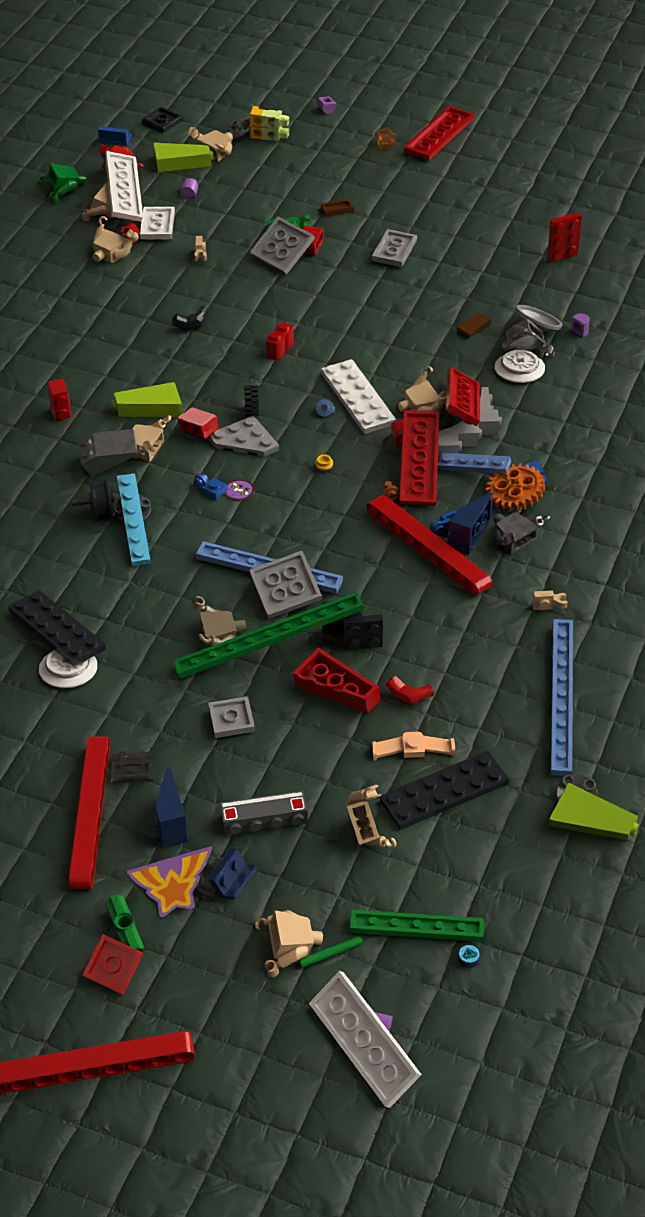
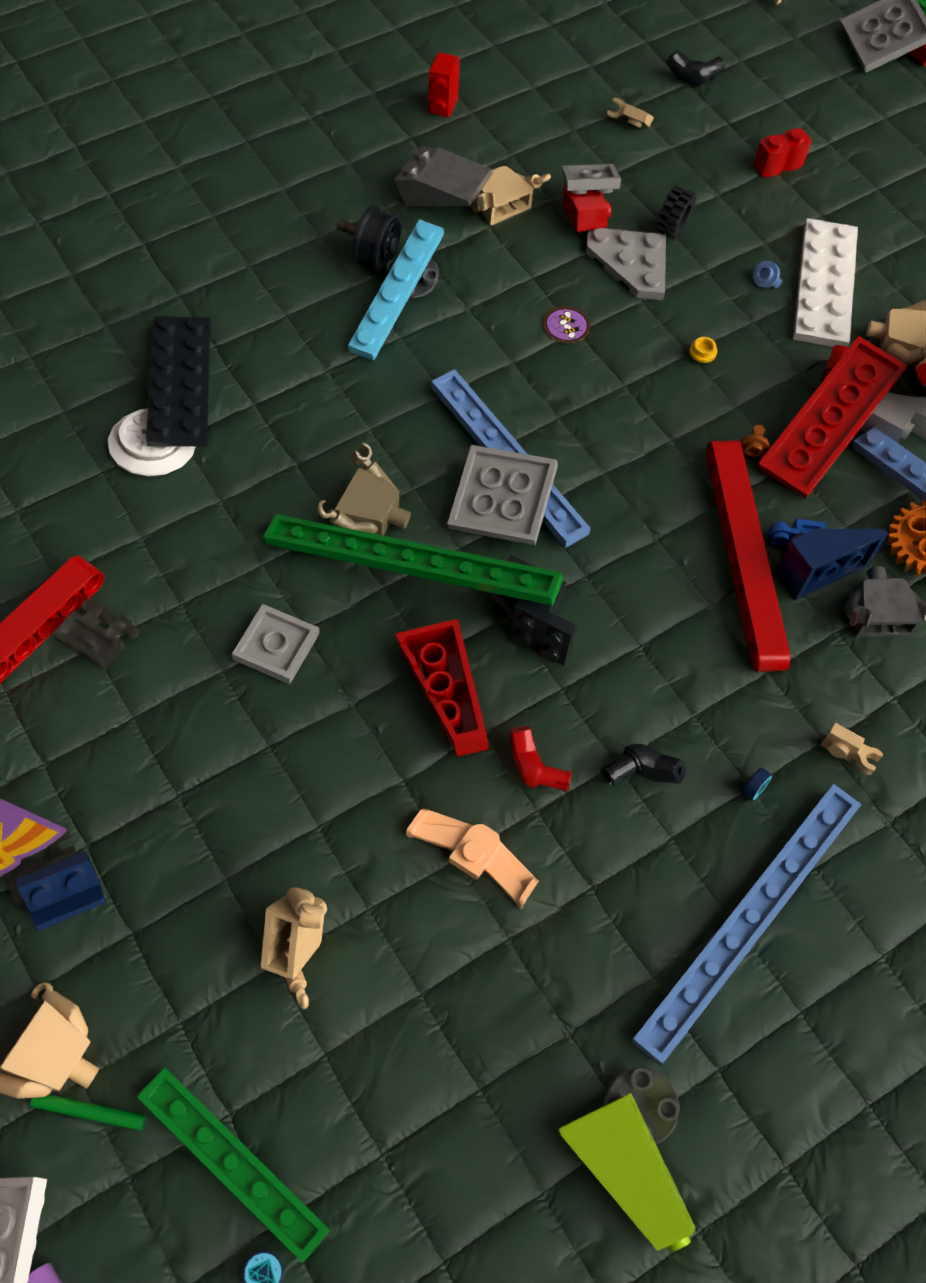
camera: 30 degrees right, 15 degrees up
lime slope [112,382,183,417] -> none
dark blue slope [153,768,188,848] -> none
blue plate [194,473,228,500] -> none
dark grey brick [220,790,308,835] -> none
black plate [380,750,509,830] -> none
none -> light grey plate [562,164,621,194]
none -> black arm [601,743,686,786]
none -> tan plate [607,98,654,128]
none -> dark blue tile [743,768,773,801]

